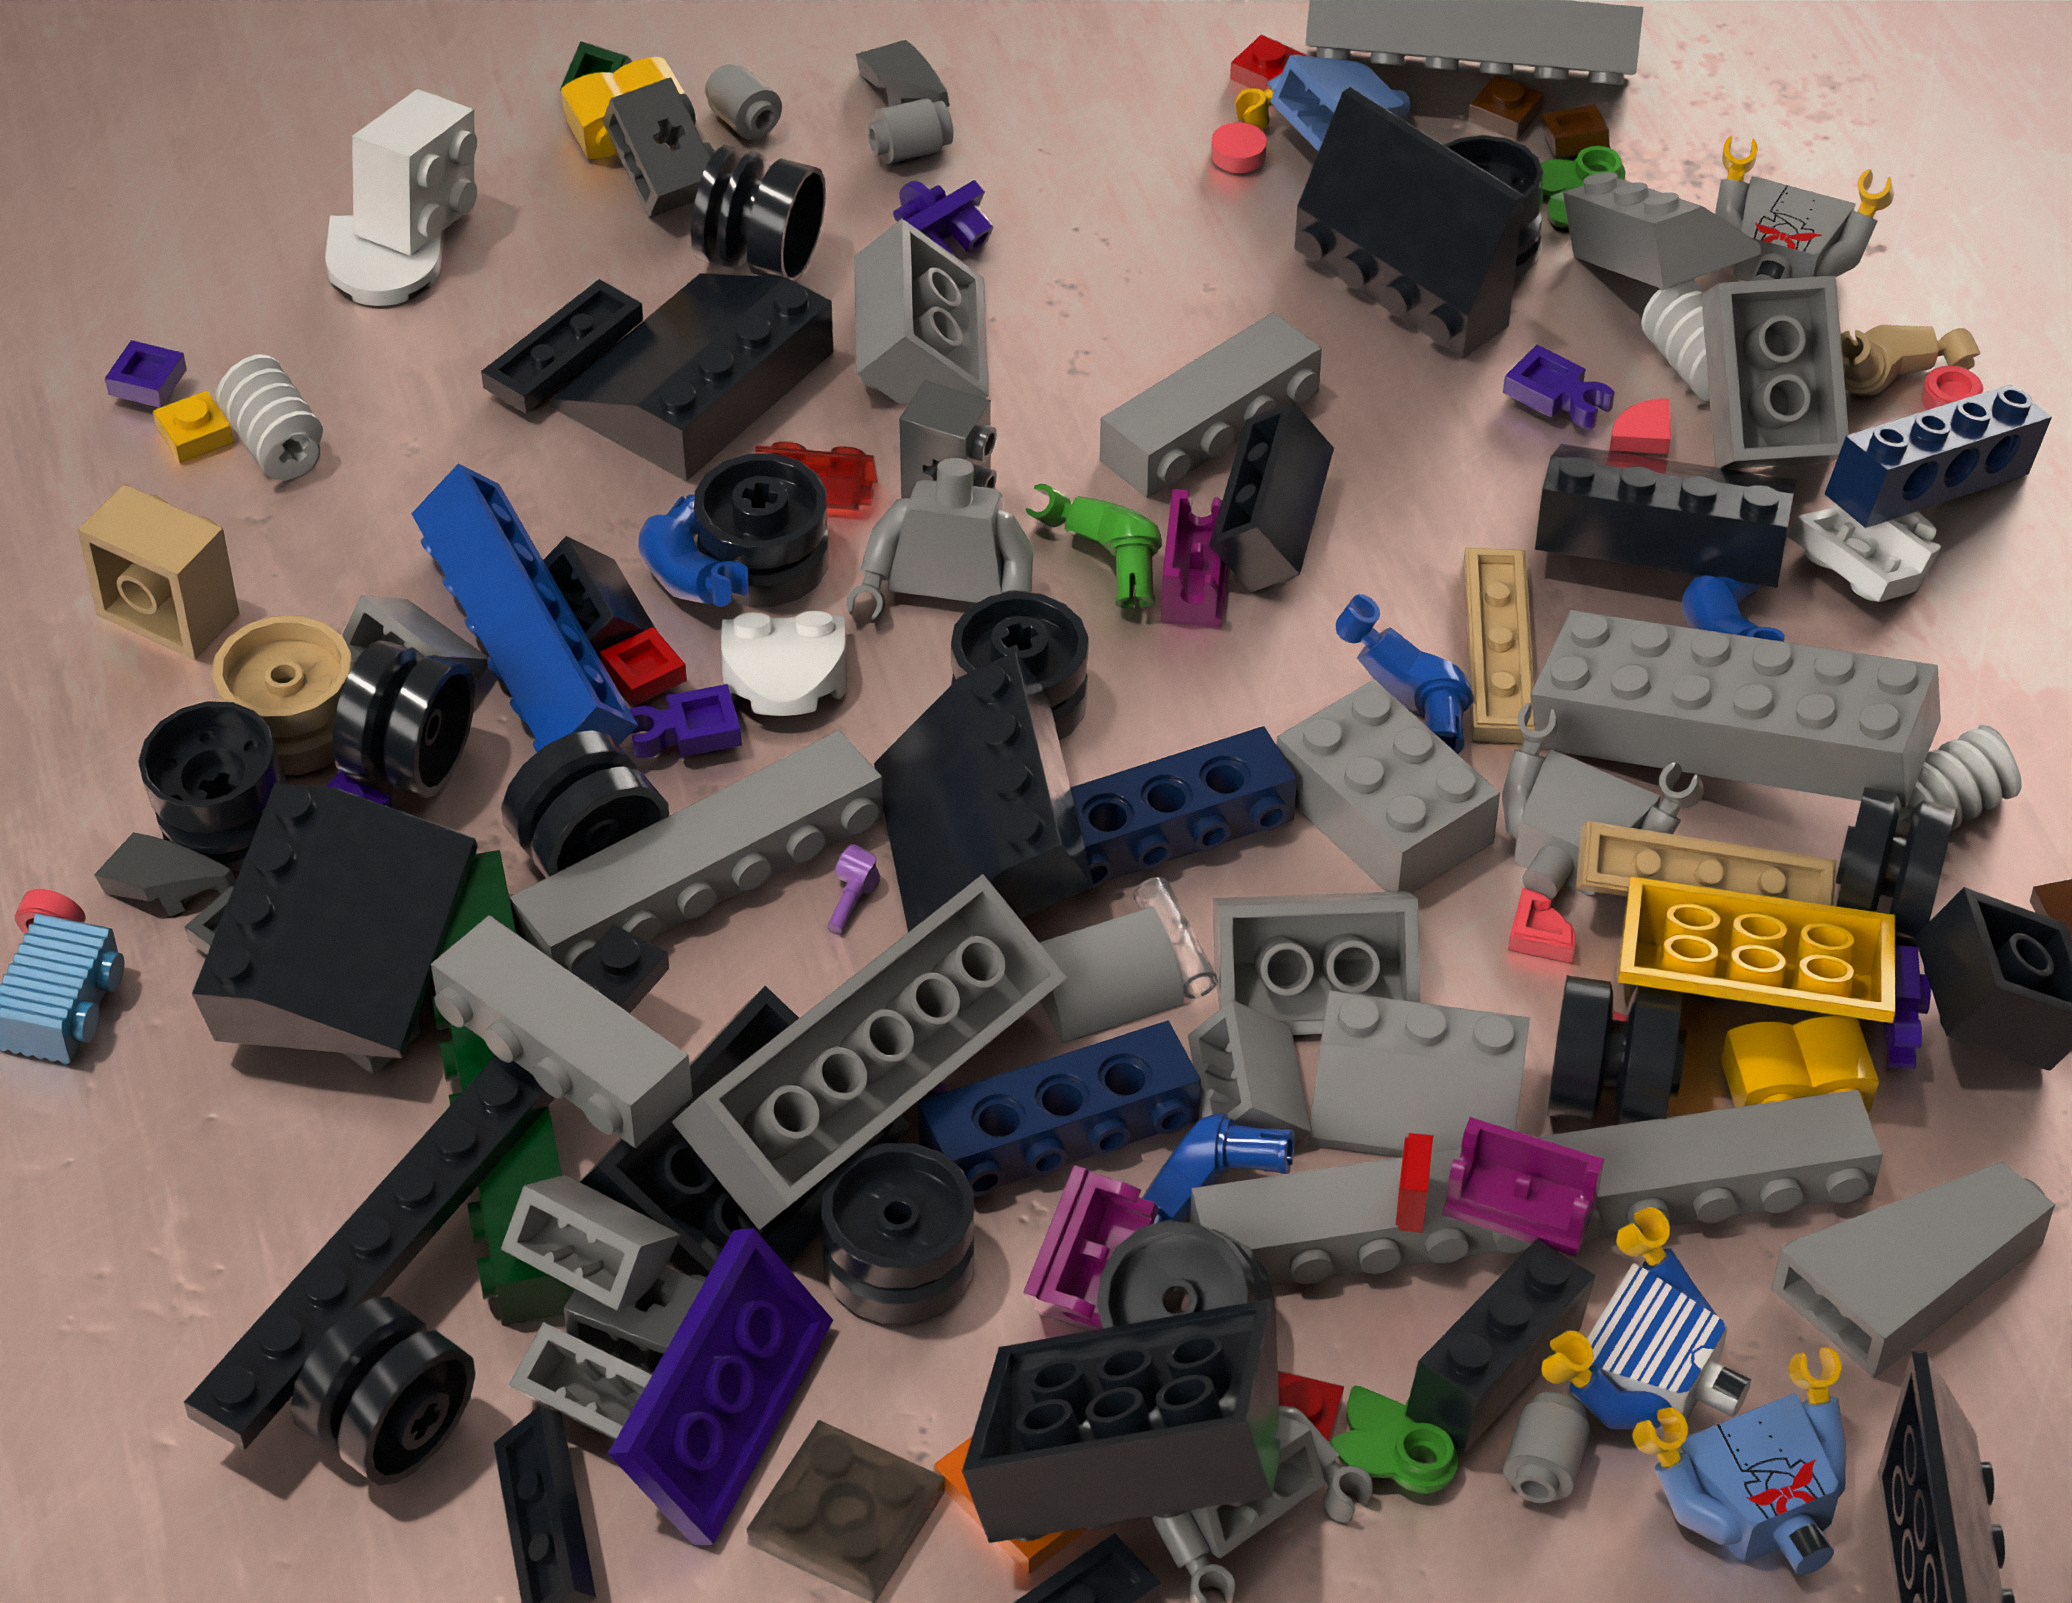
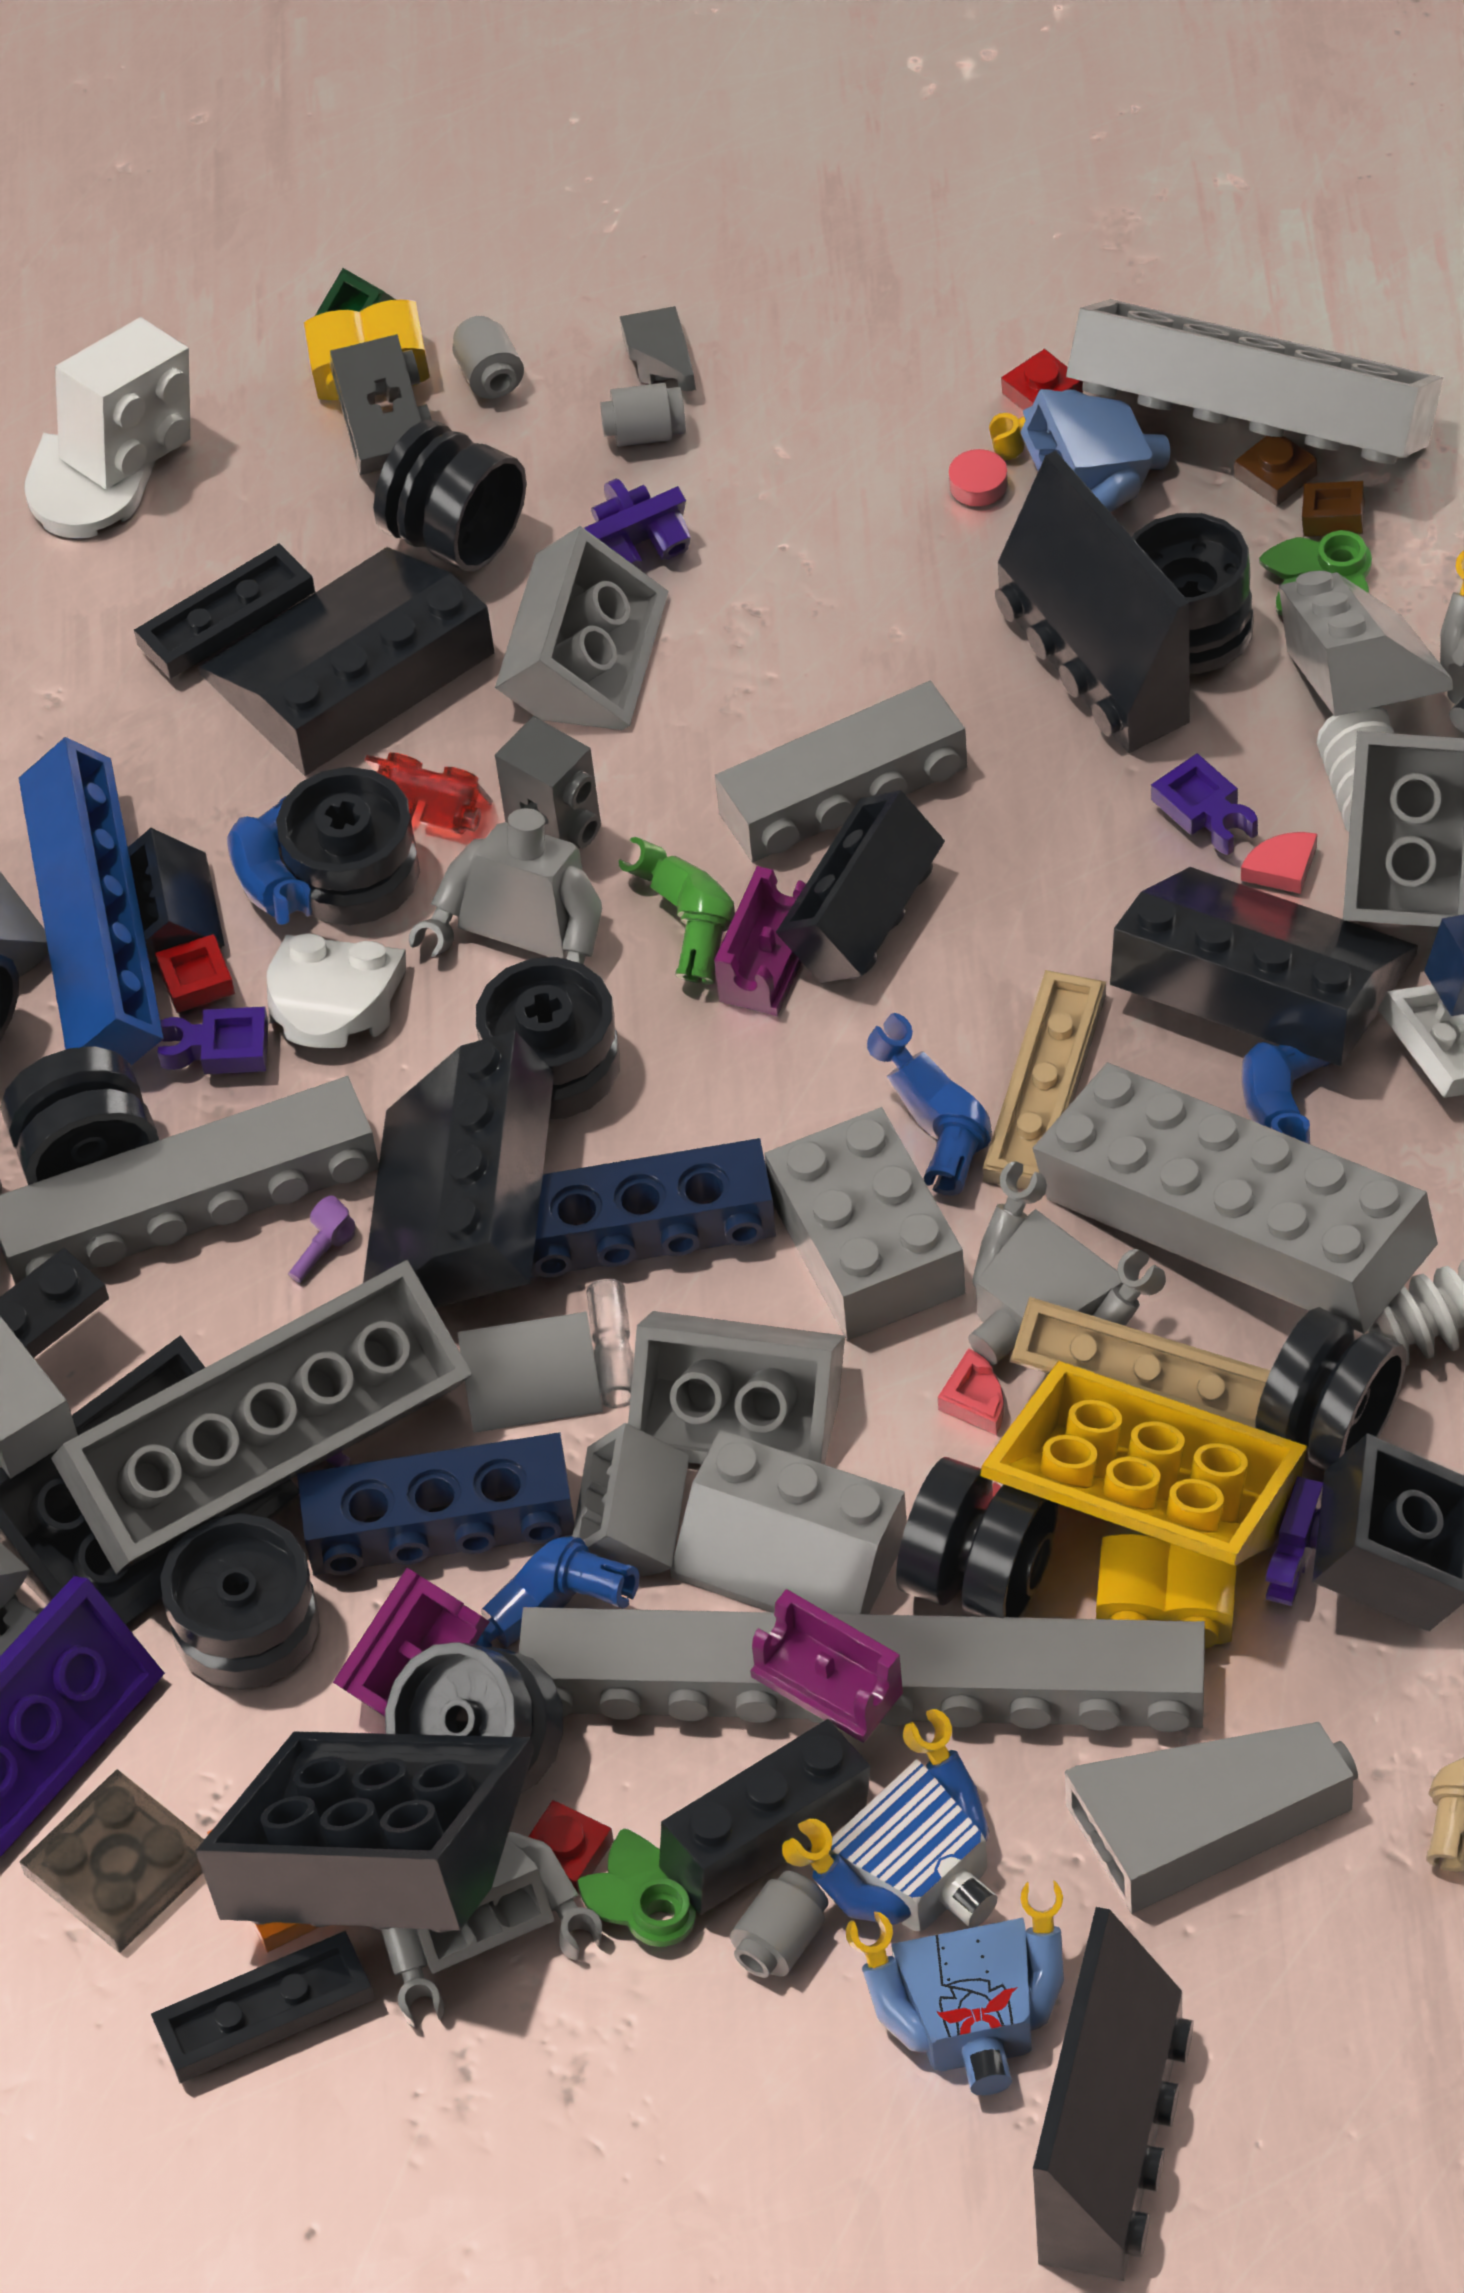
camera: 20 degrees right, 5 degrees up
red tile [1395,1133,1433,1233] -> none

